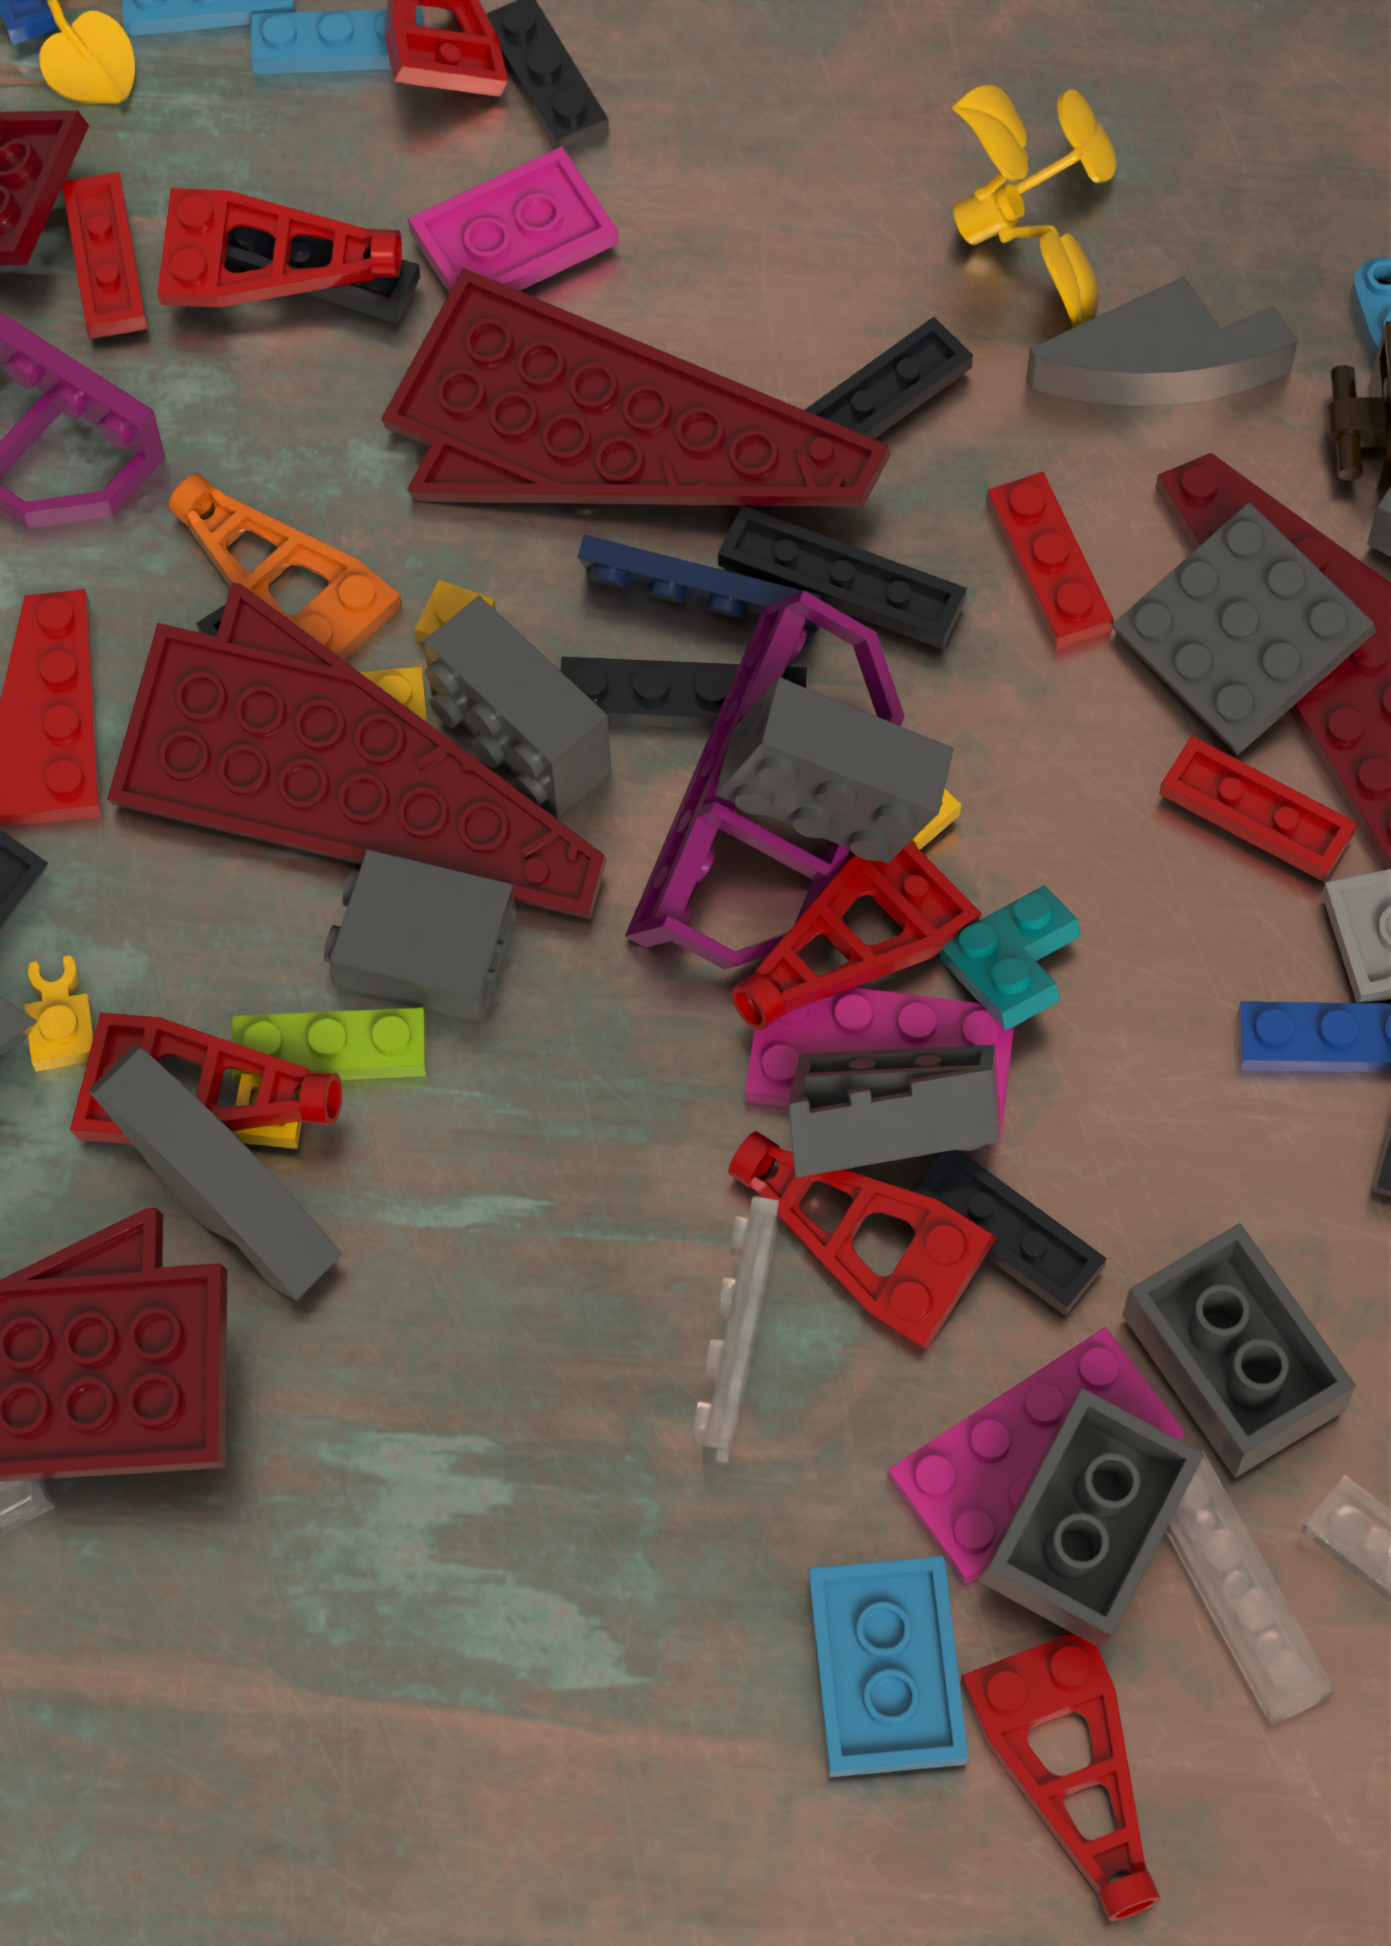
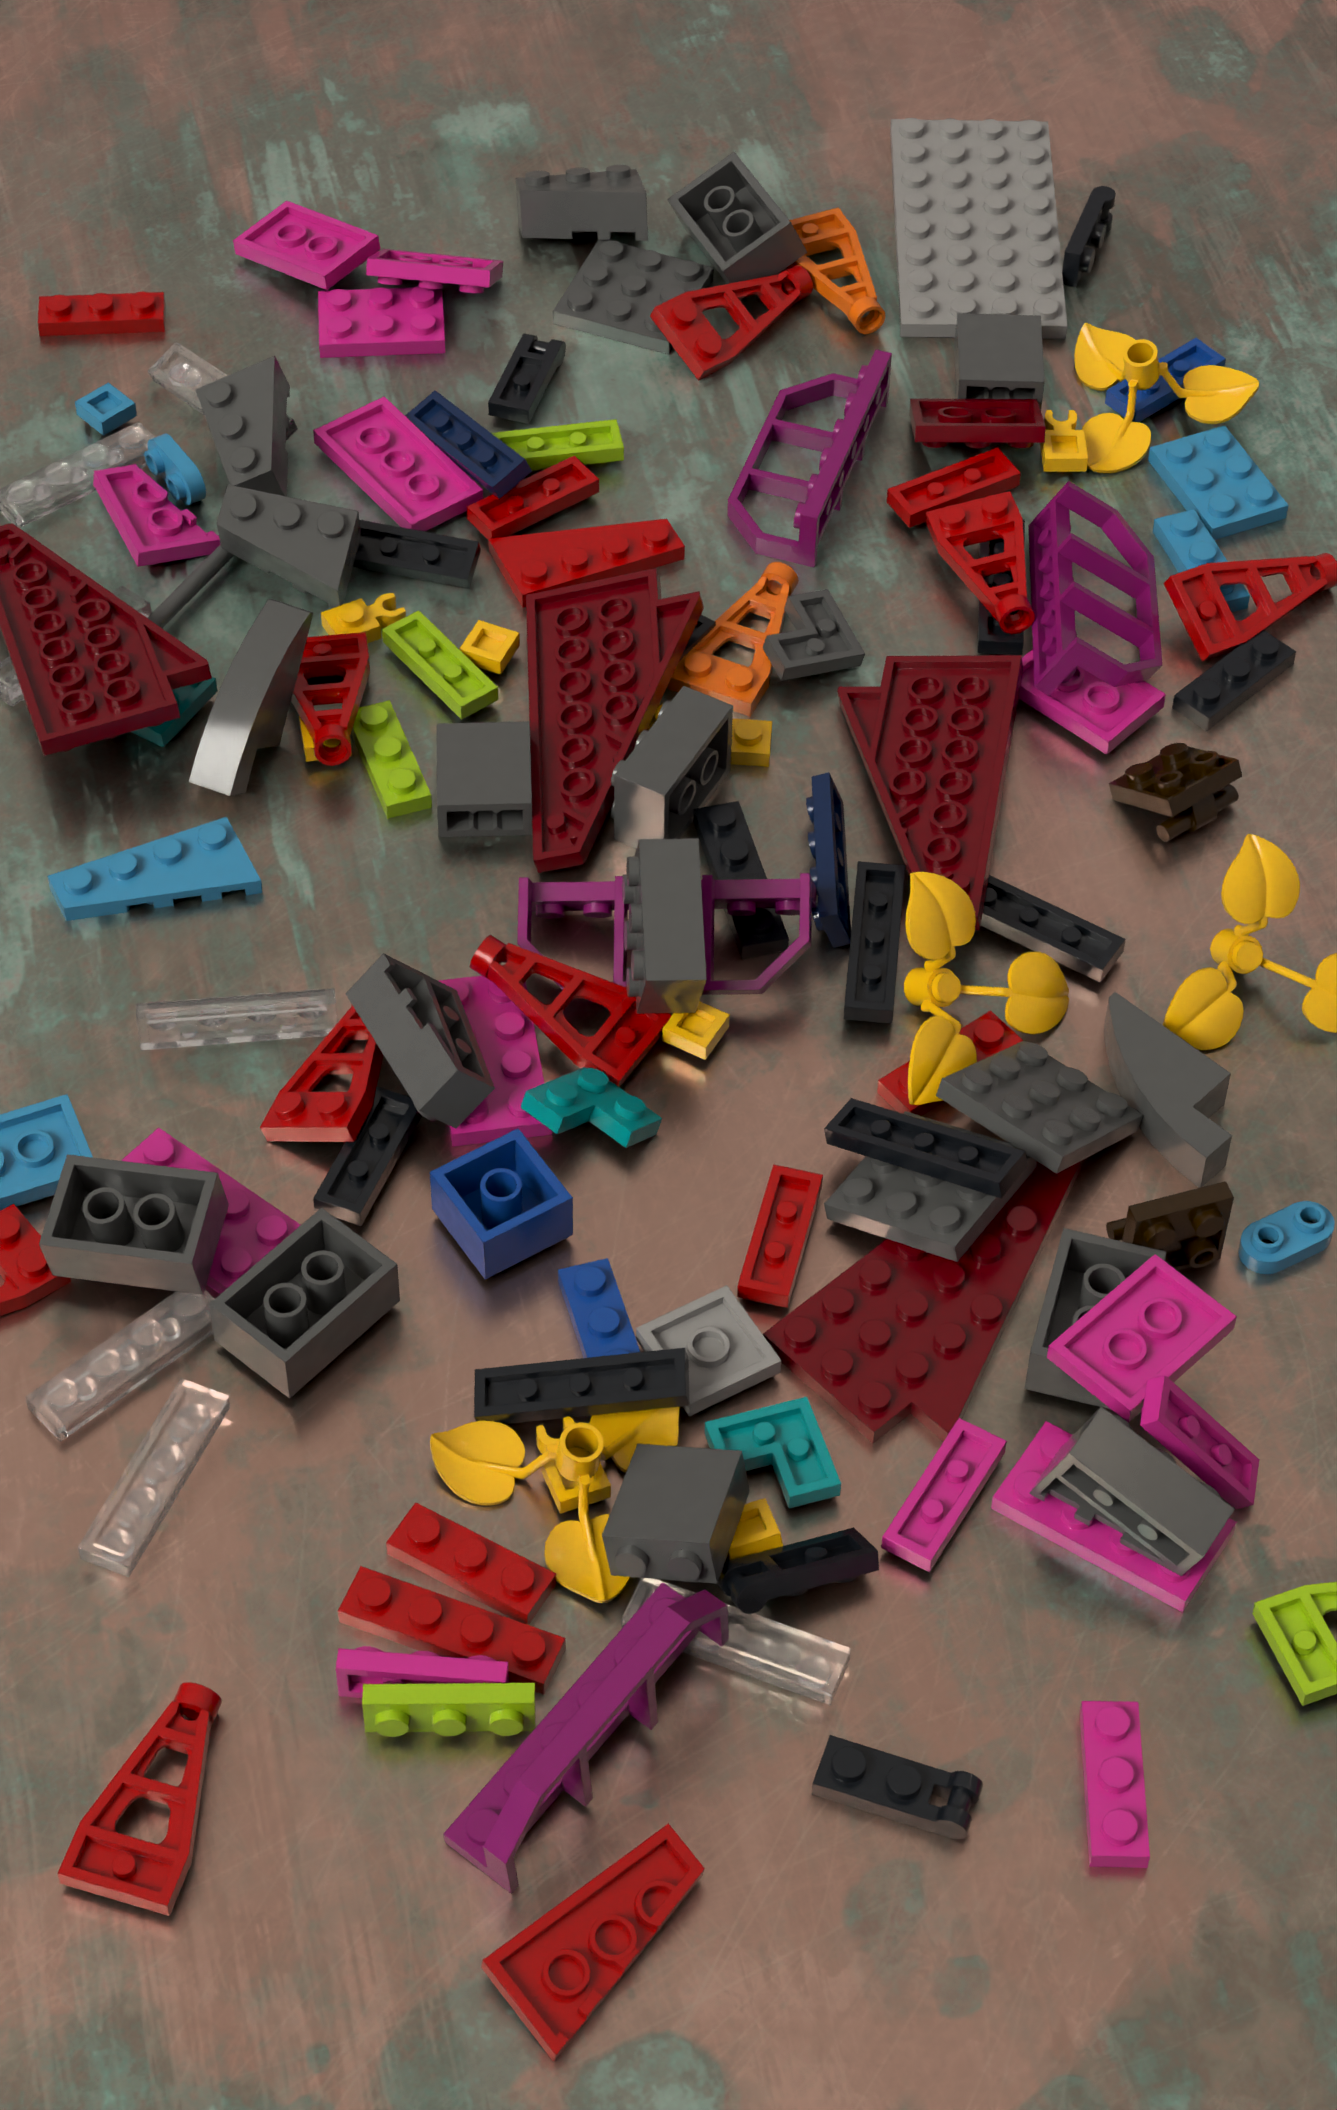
camera: 70 degrees right, 15 degrees down
none -> dark azure wing [48,817,263,921]
none -> lime plate [382,610,498,720]
none -> blue brick [430,1128,573,1279]
none -> yellow plate [459,620,520,675]
none -> dark grey plate [763,589,865,681]
none -> black plate [824,1098,1028,1199]
none -> yellow plant [904,872,1069,1105]
none -> dark grey plate [936,1040,1143,1174]
none -> magenta plate [1028,481,1163,695]
none -> yellow plate [1040,410,1088,472]
none -> dark brown plate [1109,743,1242,842]

